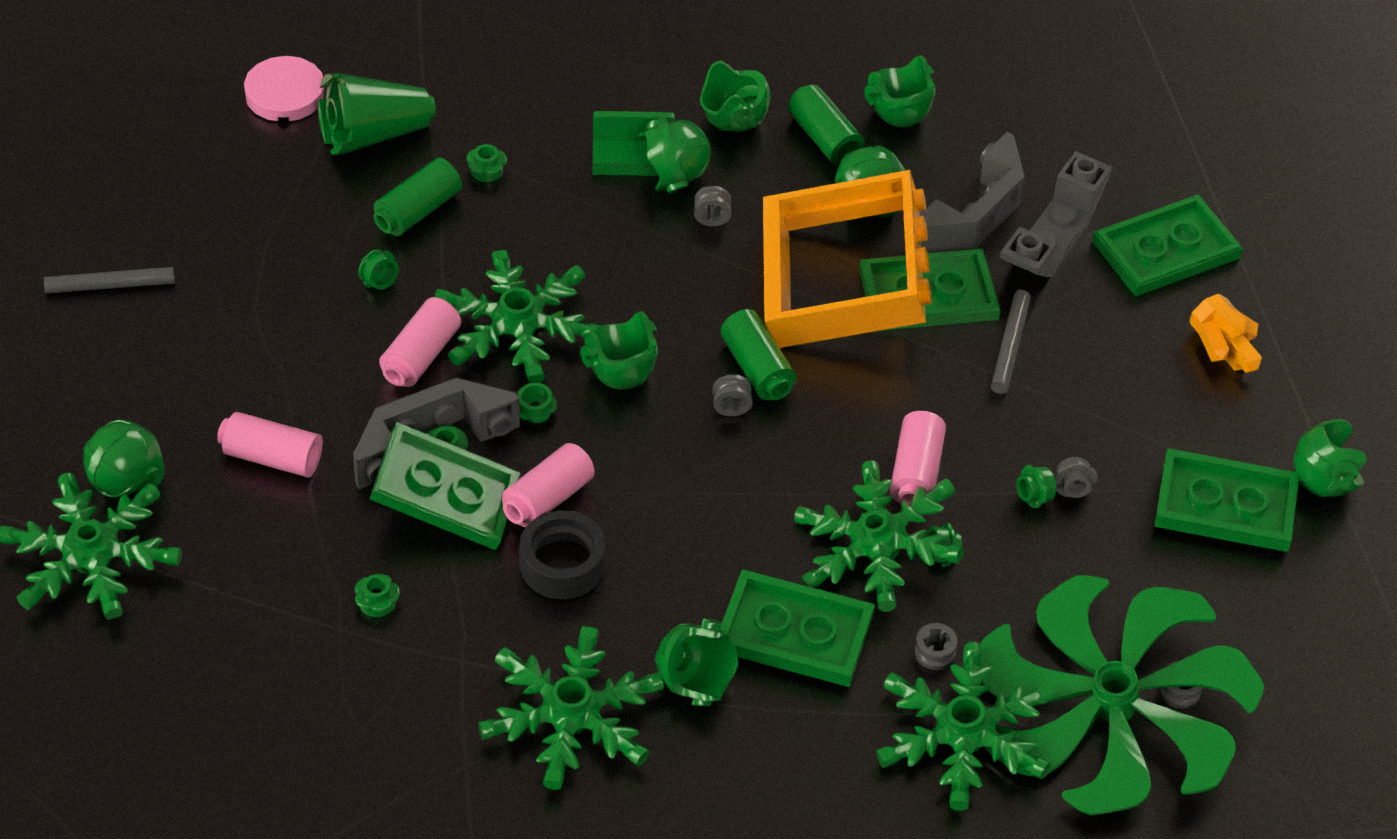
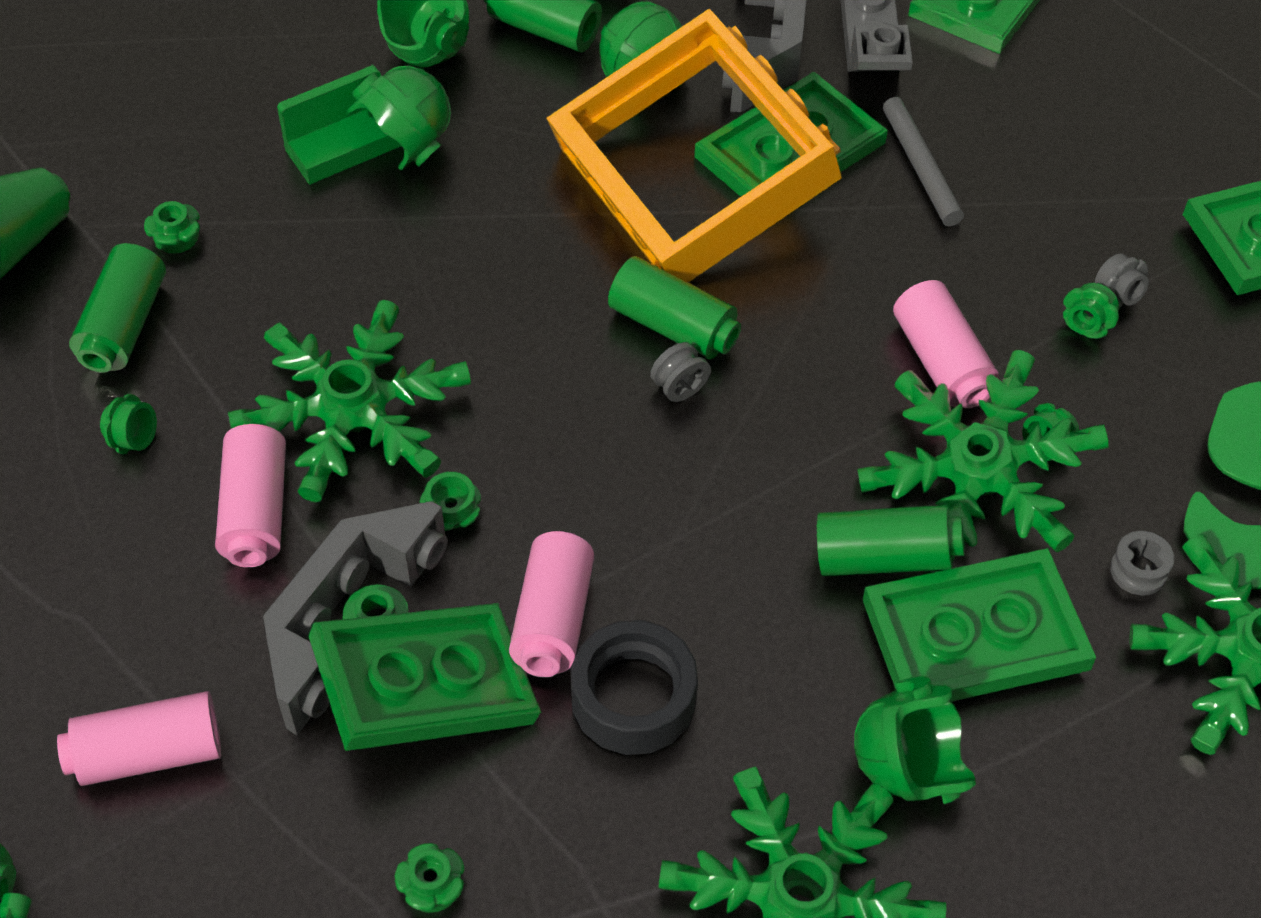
camera: 30 degrees left, 5 degrees up
green cap [581,311,659,390] -> none
dark grey bush [694,186,731,226] -> none
light orange rock [1189,294,1262,373] -> none
none -> green brick [817,505,965,576]

